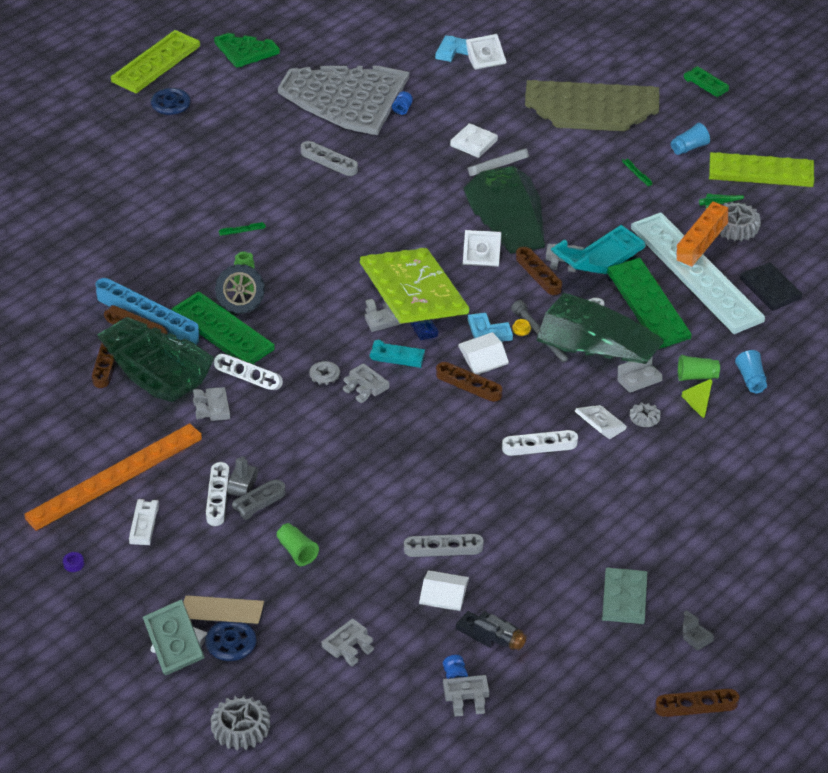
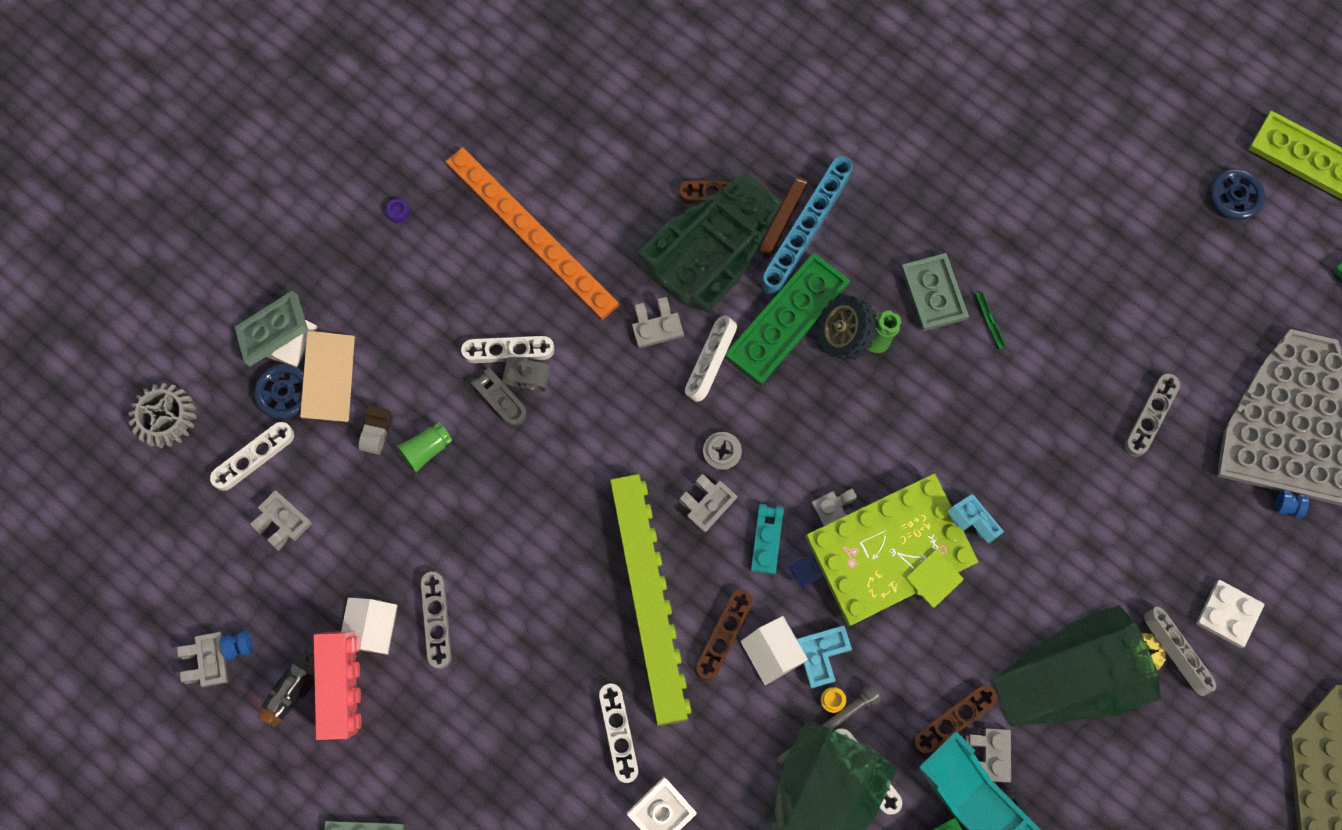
camera: 85 degrees right, 30 degrees up
white plate [129,499,159,545] -> none
white slope [463,230,501,267] -> none
none -> white beam [210,422,294,491]
none -> coral brick [314,631,362,740]
none -> leg [359,405,393,455]
none -> lime brick [611,474,692,726]
none -> sand green plate [901,253,969,331]
none -> lime piece [905,549,964,608]
none -> medium azure plate [947,494,1004,544]

